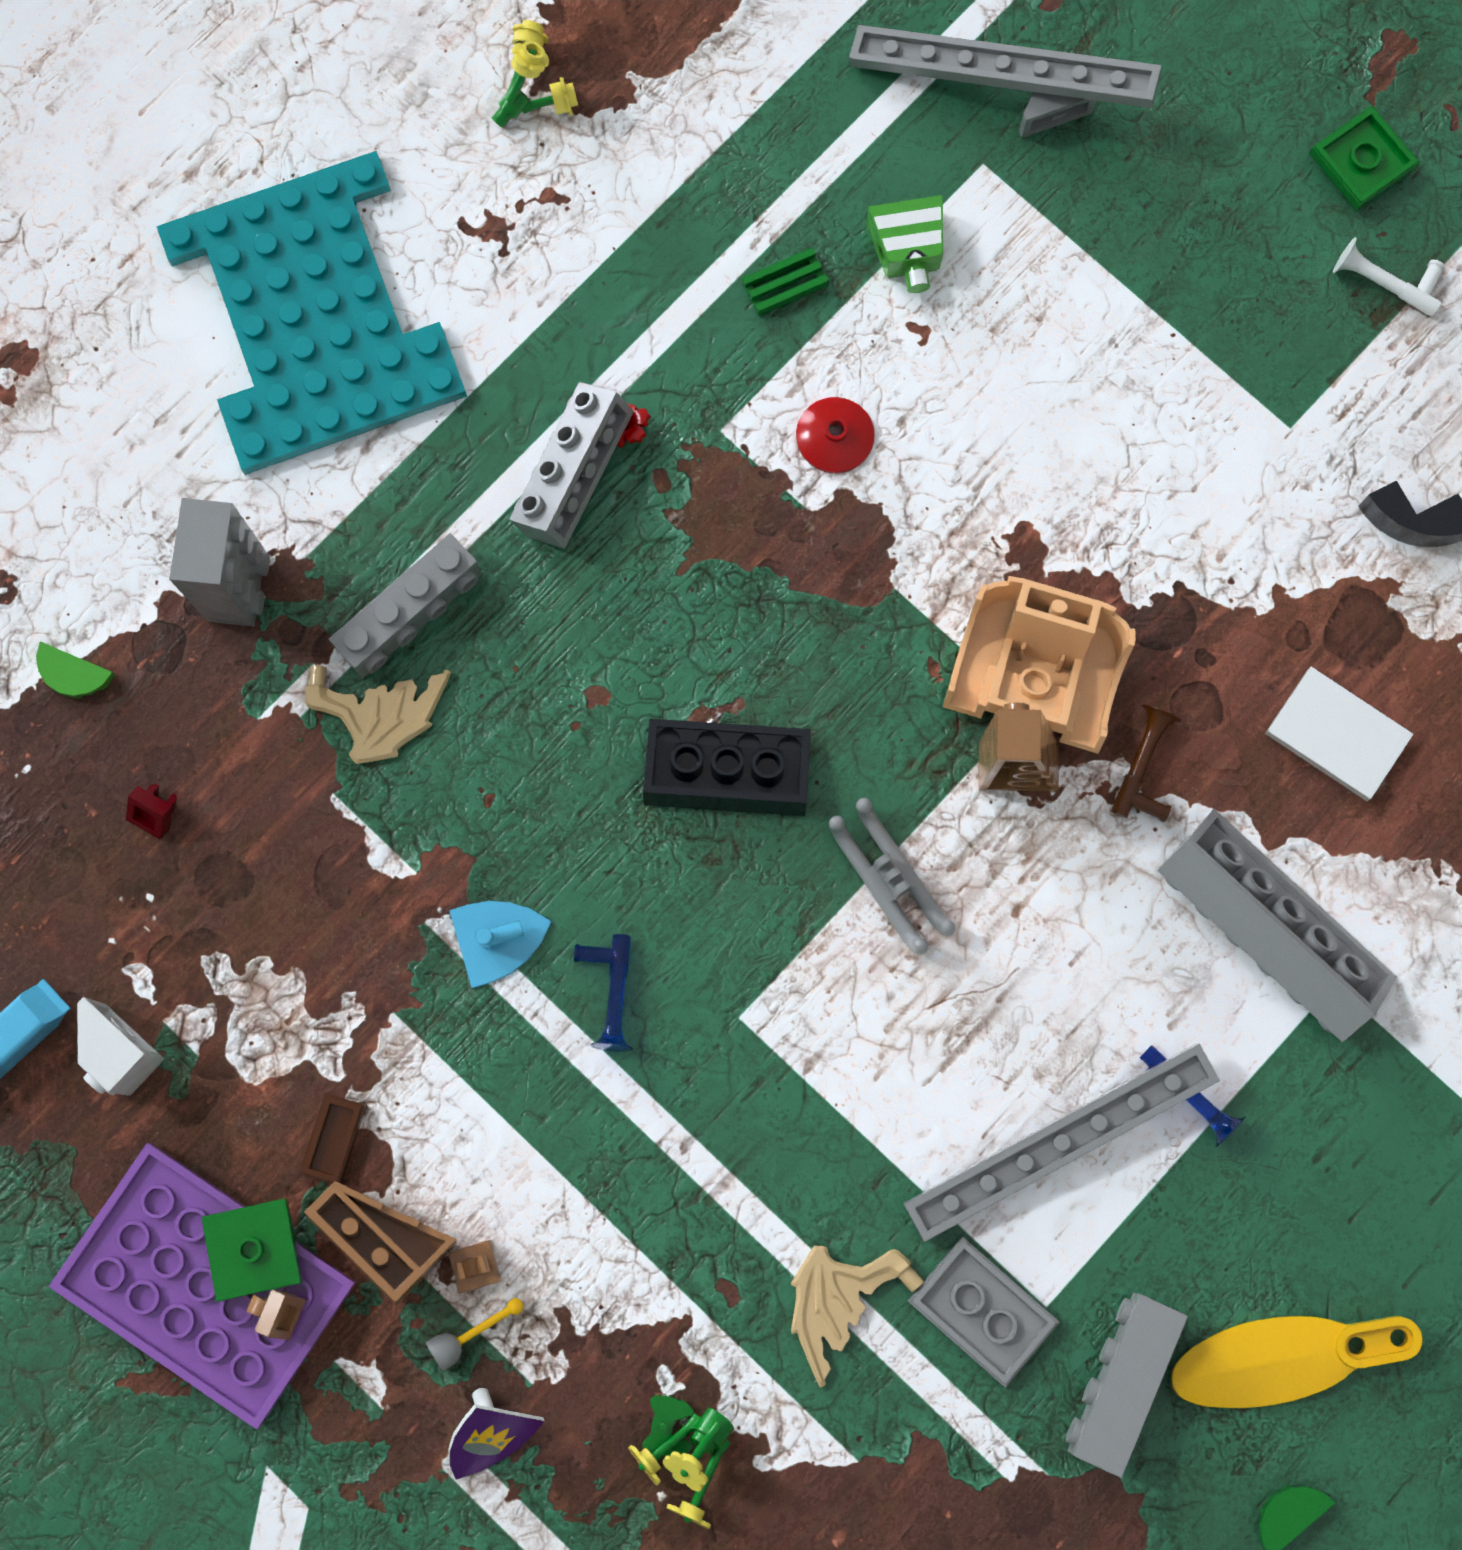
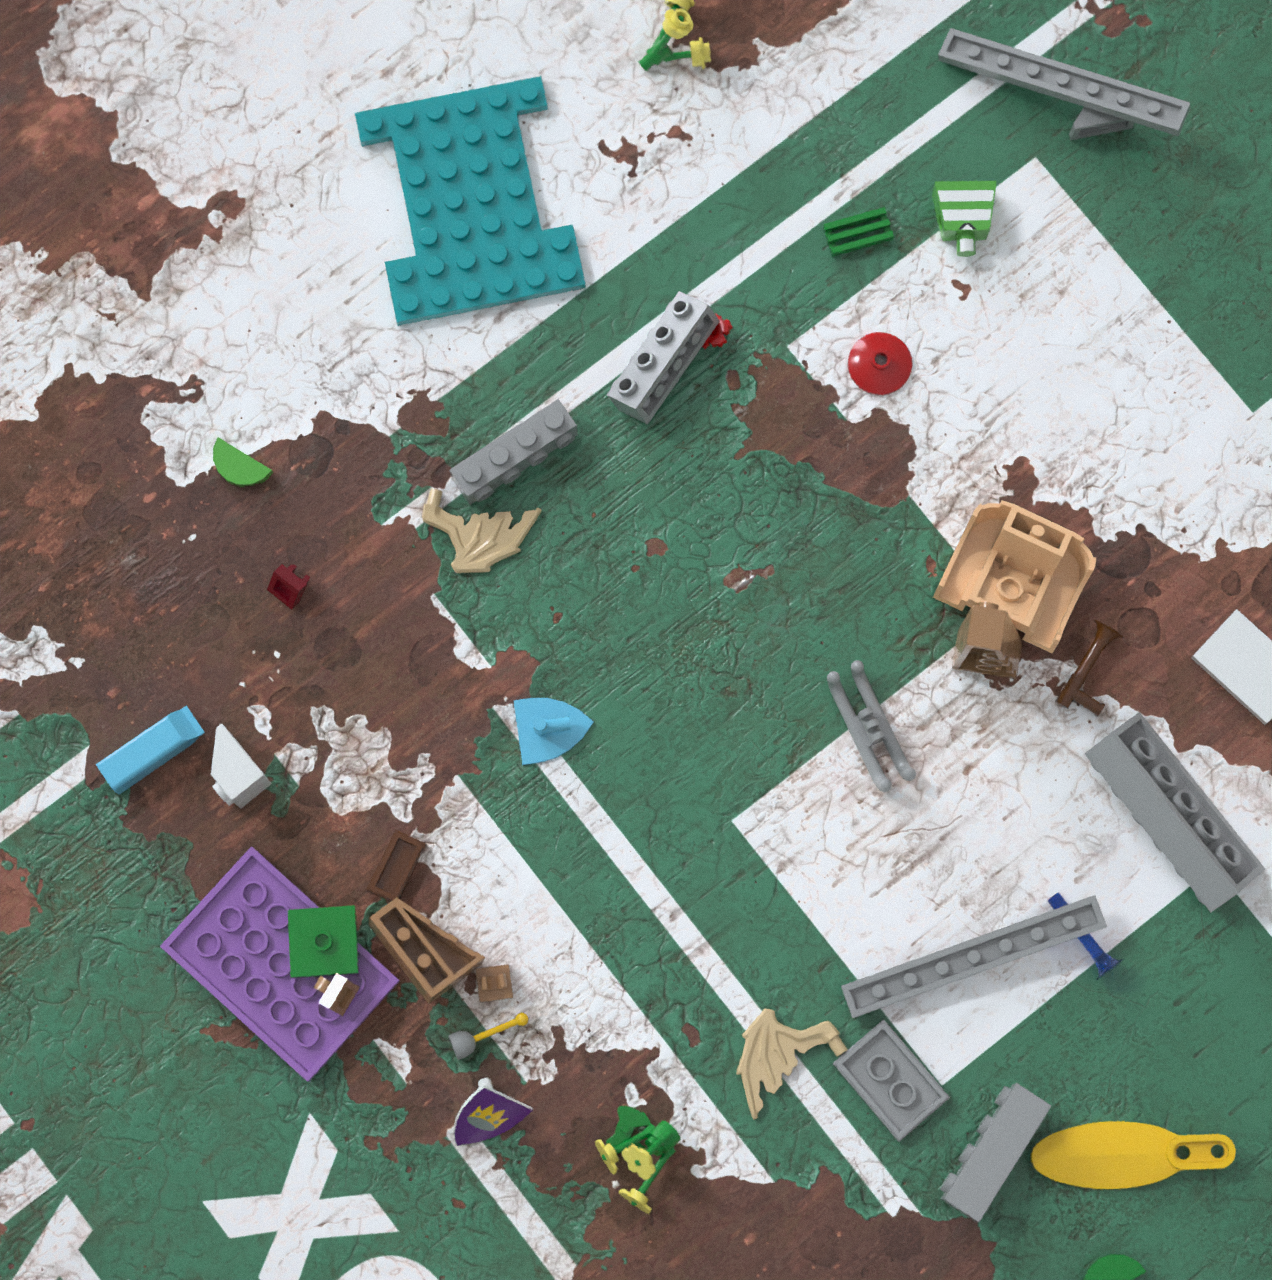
camera: 10 degrees right, 0 degrees up
light grey brick [169,498,270,627] -> none
clear blue piece [574,934,633,1052] -> none
black slope [643,719,811,816] -> none

